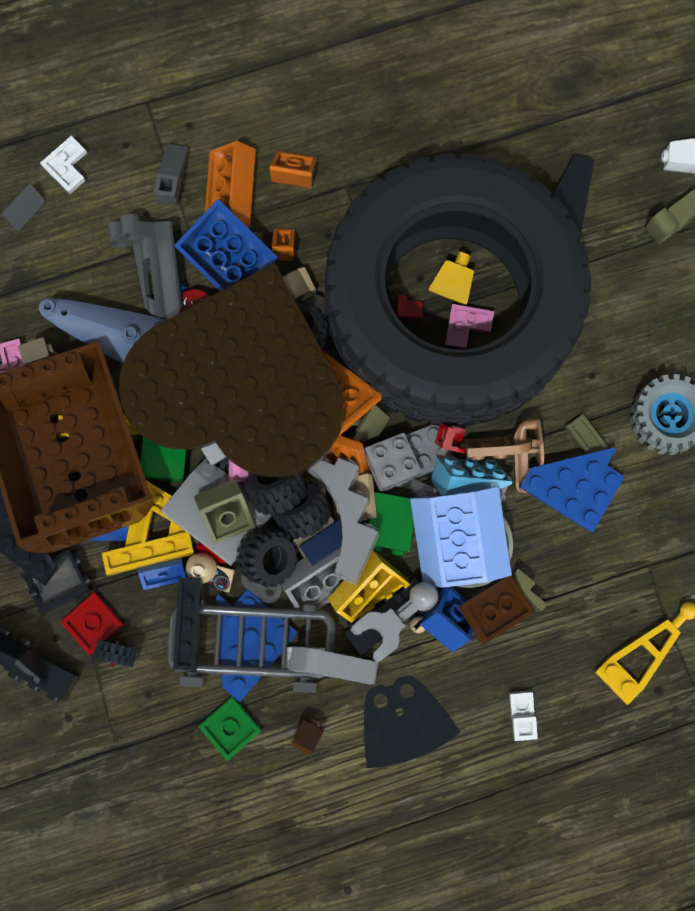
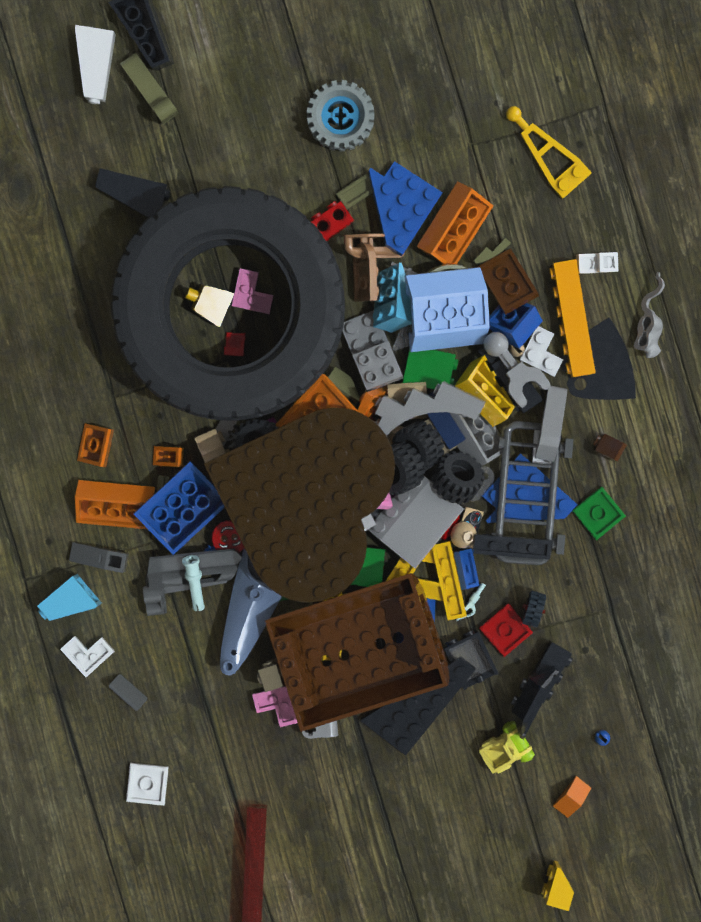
camera: 80 degrees left, 10 degrees up
olive slope [194,479,255,545] -> none
red panel [434,423,466,454] -> none
none -> medium azure slope [37,574,102,621]
none -> light aqua pin [182,555,205,611]
none -> red brick [311,201,354,241]
none -> orange slope [417,181,493,264]
none -> light aqua hand [456,583,486,621]
none -> white plate [520,326,563,377]
none -> light orange brick [549,259,596,378]
none -> light grey animal [634,272,665,358]

